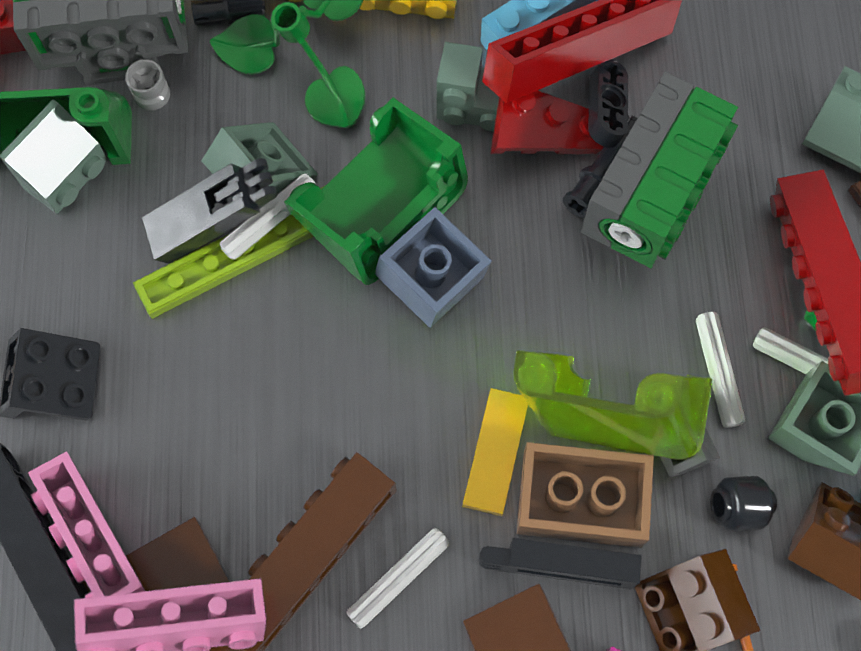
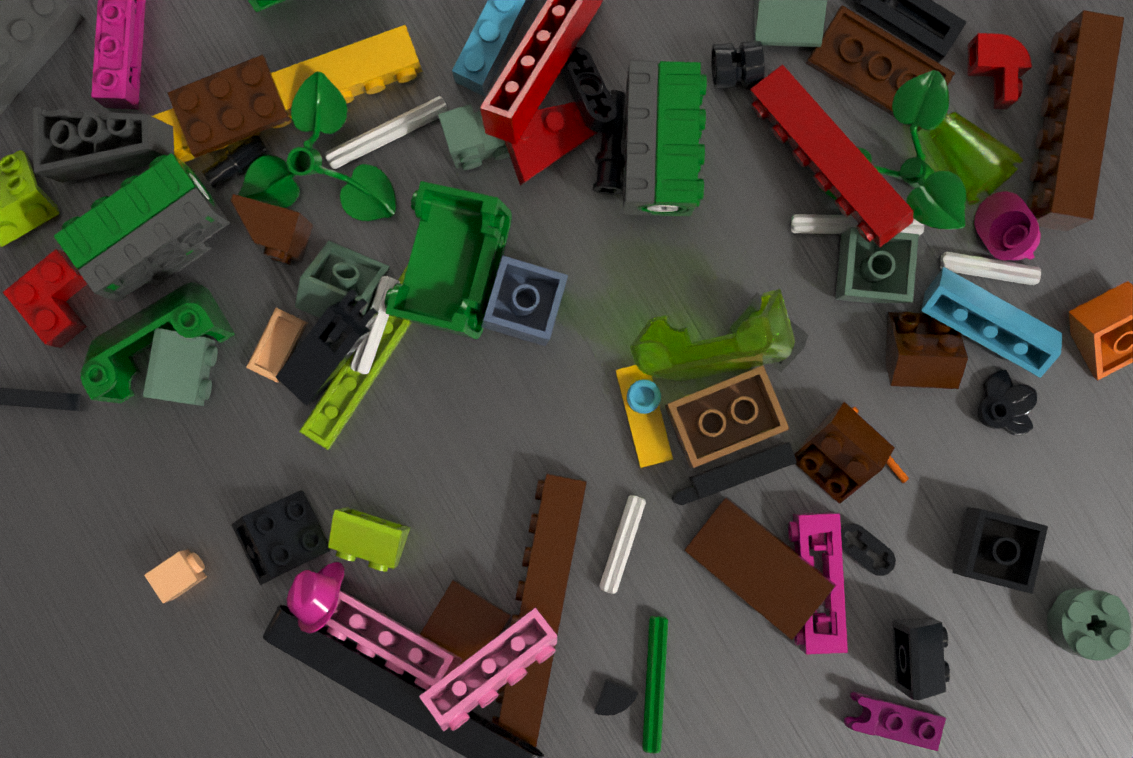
camera: 30 degrees left, 15 degrees up
light grey wheel [125,59,170,111] -> none
white axle [696,312,745,428] -> none
black head [710,476,777,531] -> none
none -> reddish brown slope [231,194,313,265]
none -> light nougat tile [246,308,308,383]
none -> dark pink piece [287,562,345,633]
none -> white axle [325,96,449,169]
none -> lime slope [328,507,411,572]
none -> medium azure tile [627,380,661,414]
none -> black wheel [711,41,765,89]

